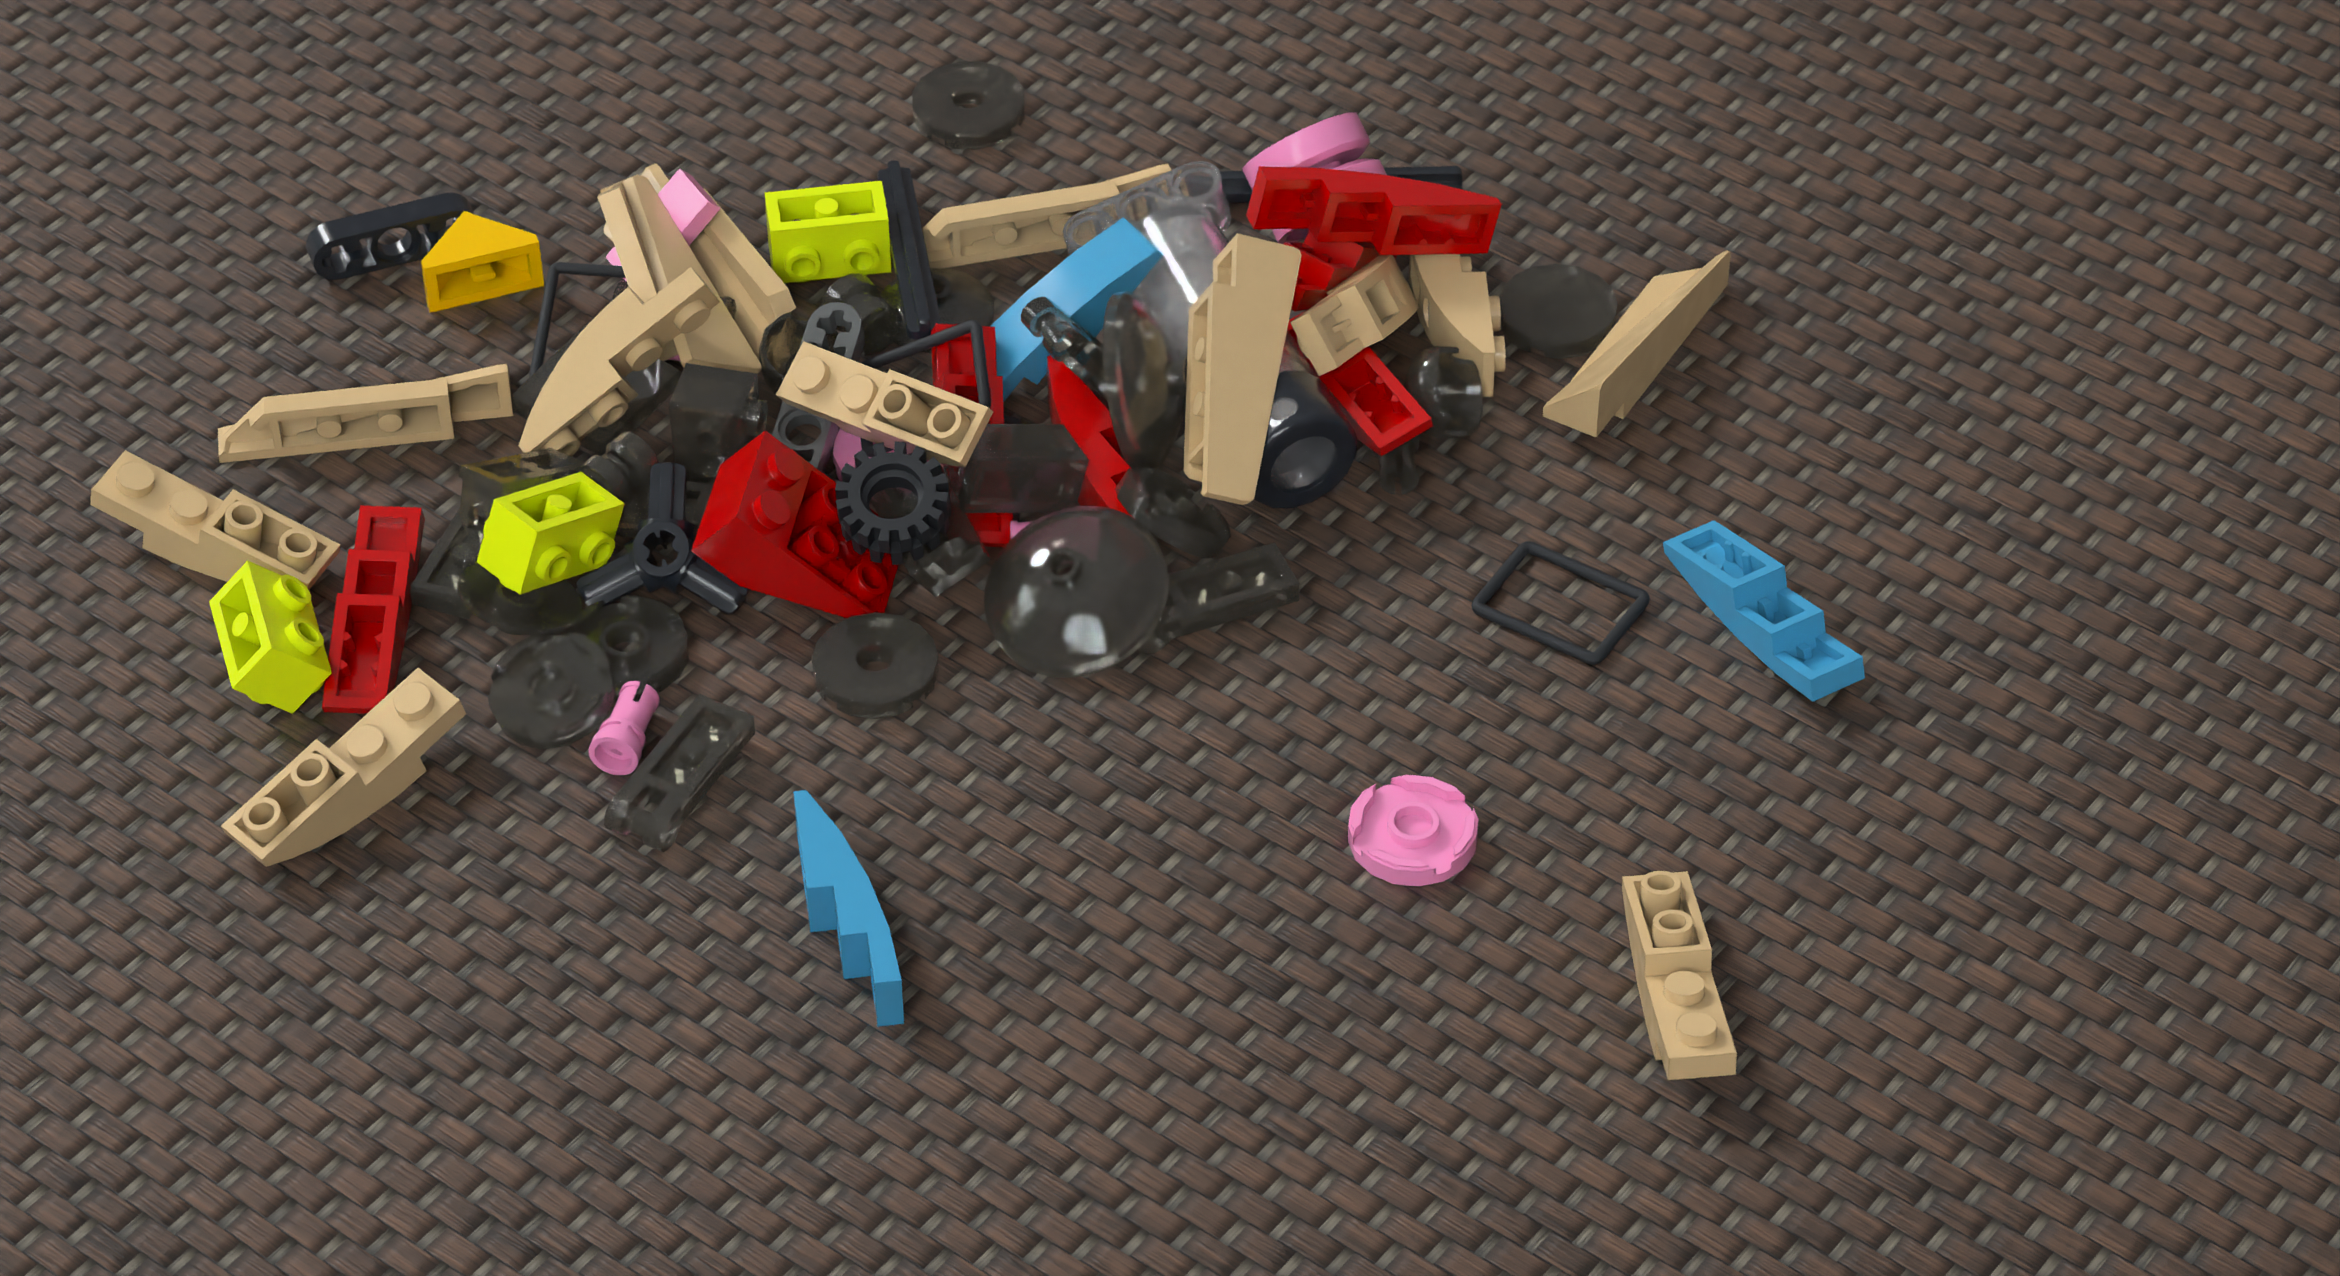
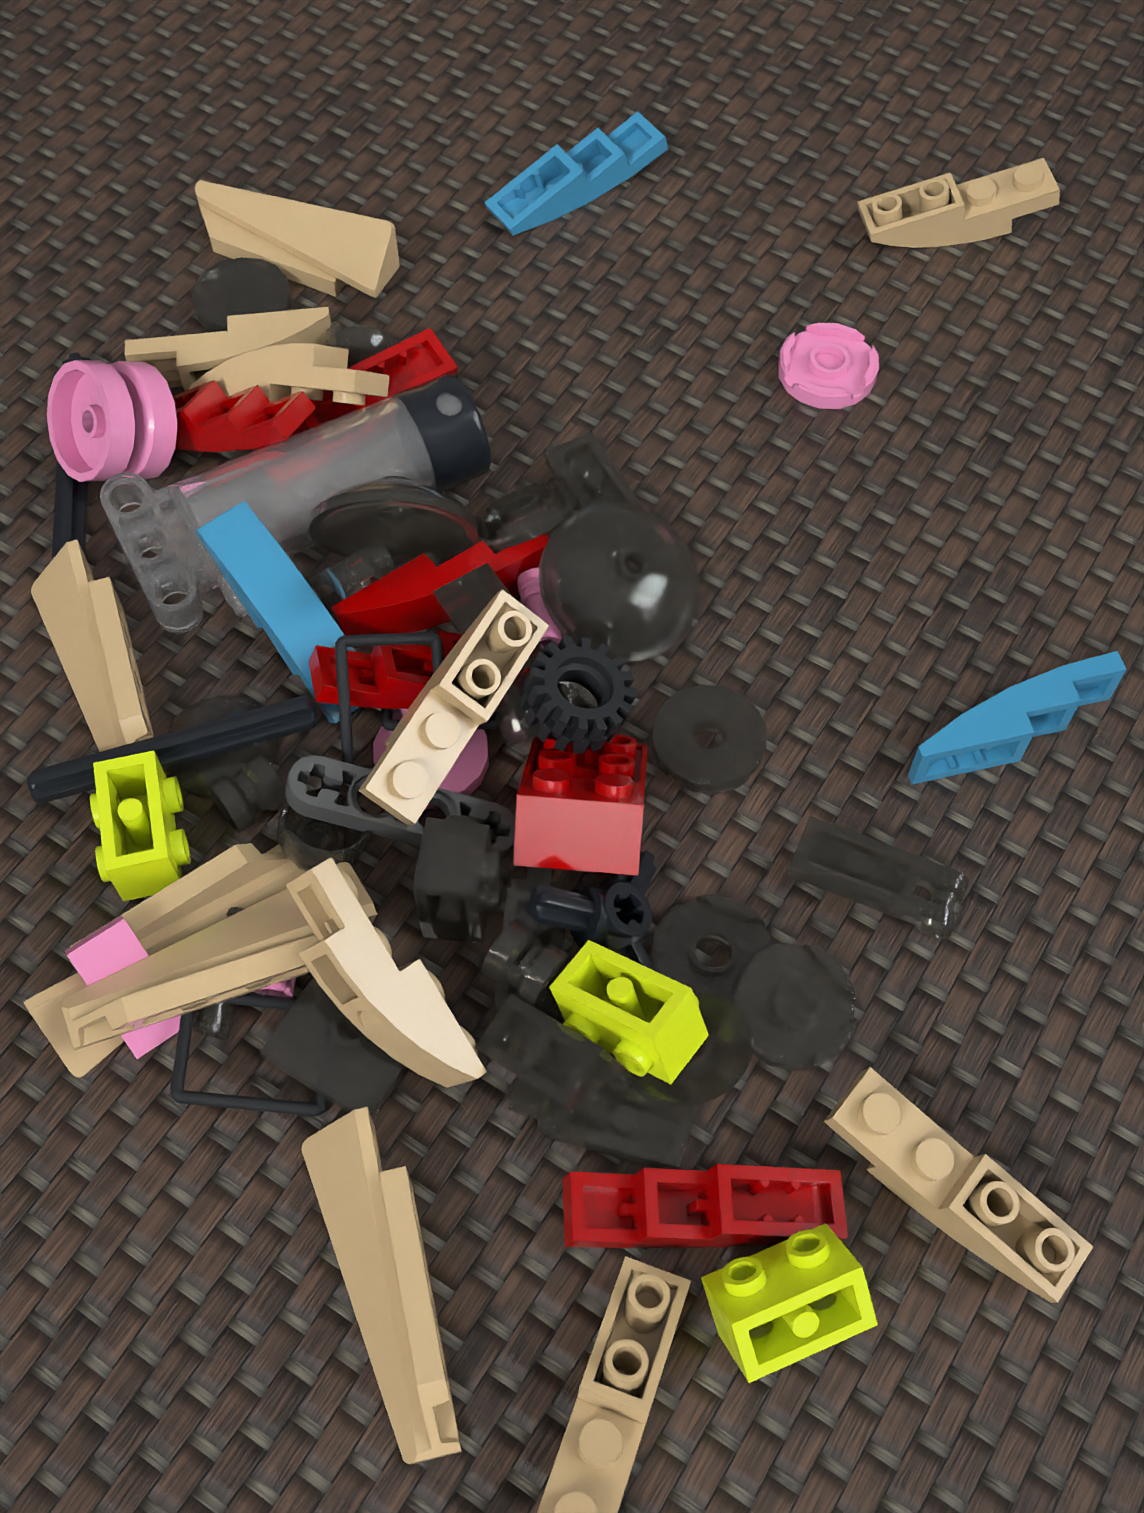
camera: 95 degrees left, 15 degrees up
black beam [306,193,474,280] -> none
yellow slope [421,211,544,313] -> none
bright pink pin [588,681,660,775] -> none
tan wedge [1184,233,1302,505] -> none
red slope [1246,166,1502,255] -> none
black piece [1471,541,1650,665] -> none

